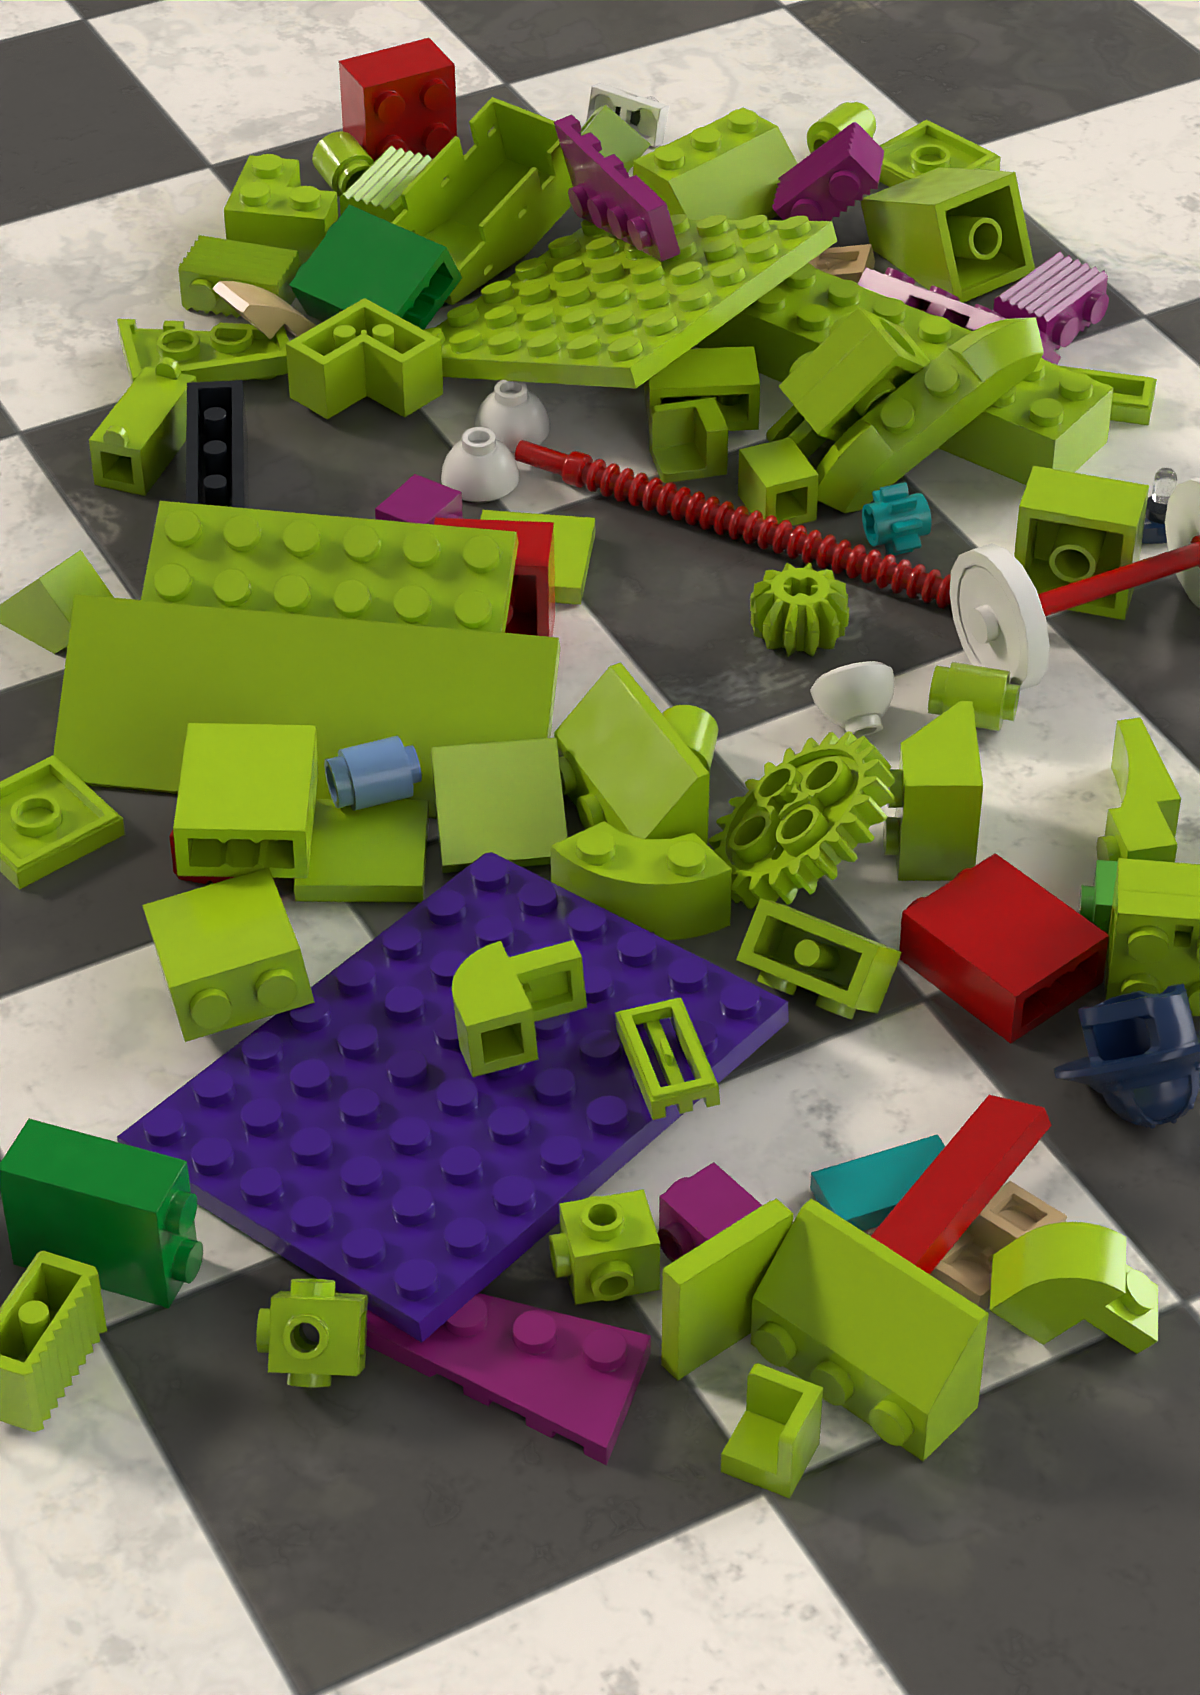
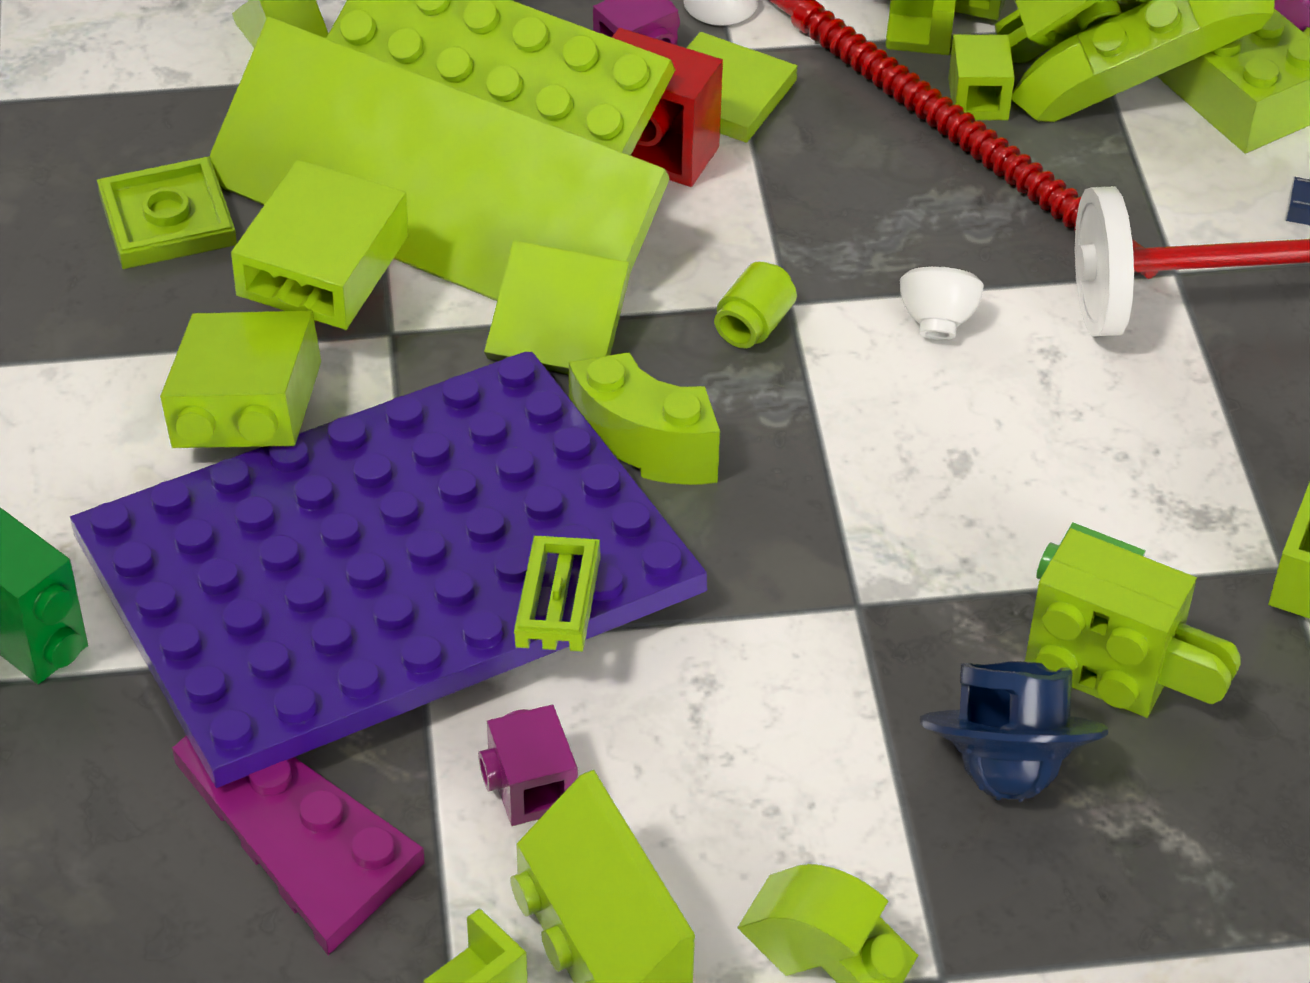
camera: 20 degrees right, 5 degrees up
lime brick [256,1279,368,1387] -> none
lime tile [294,799,429,902] -> none
medium blue brick [324,736,422,811] -> none
lime brick [452,940,587,1077] -> none
lime brick [549,1189,660,1305] -> none
lime slope [554,662,710,845] -> none
lime tile [661,1198,793,1381] -> none
lime gear [708,731,896,909] -> none
lime brick [736,898,902,1019] -> none
lime gear [750,563,850,657] -> none
teal tile [810,1134,945,1231] -> none
teal gear [862,482,932,555] -> none
red tile [871,1094,1052,1274] -> none
lime slope [883,701,983,881] -> none
red brick [899,853,1109,1044] -> none
lime brick [928,662,1020,731] -> none
tan slope [930,1181,1067,1310] -> none
lime brick [1014,466,1149,620] -> none
lime slope [1096,717,1181,862] -> none

